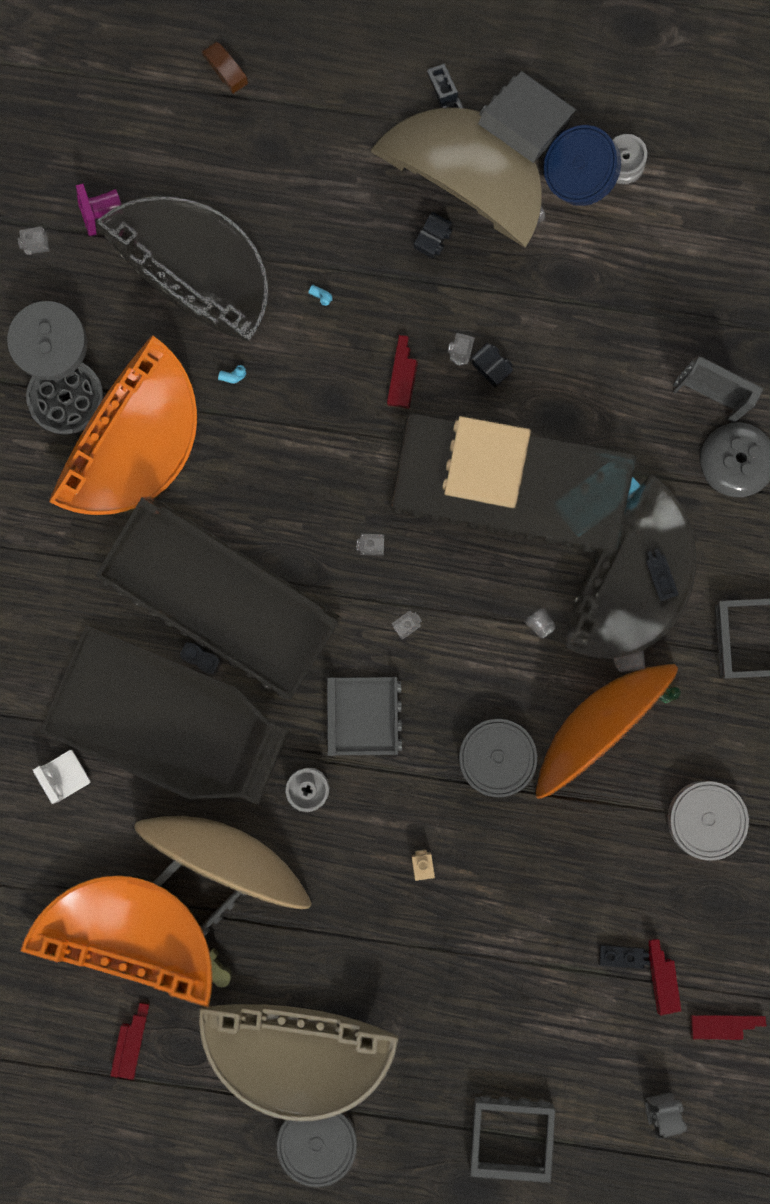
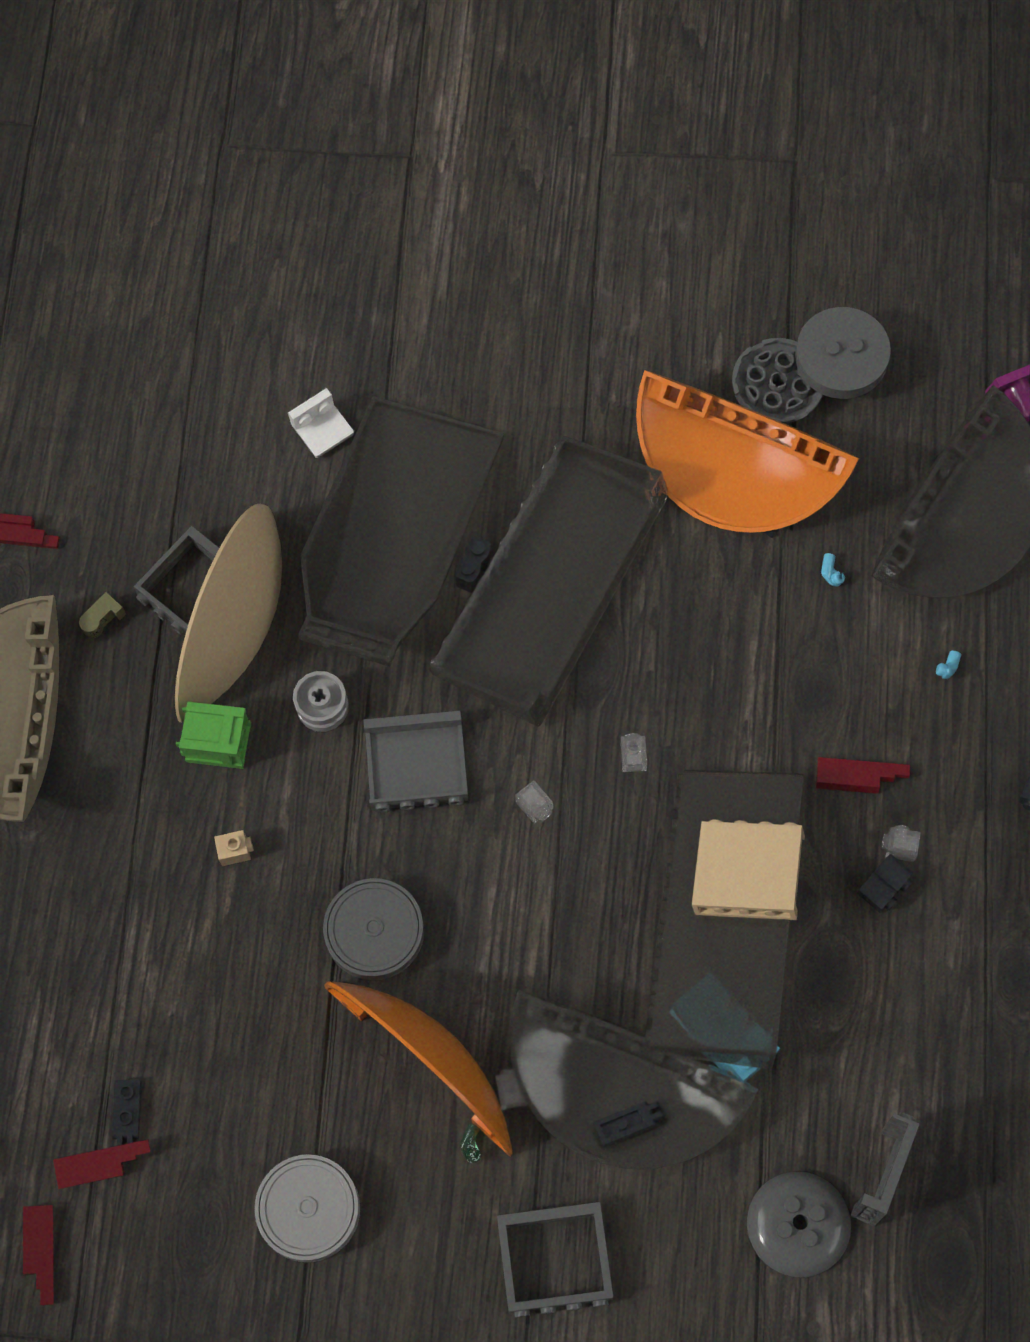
camera: 90 degrees right, 15 degrees down
clear brick [18,226,49,255] -> none
orange brick [21,876,212,1006] -> none
clear piece [525,607,556,639] -> none
none -> bright green container [176,701,251,769]

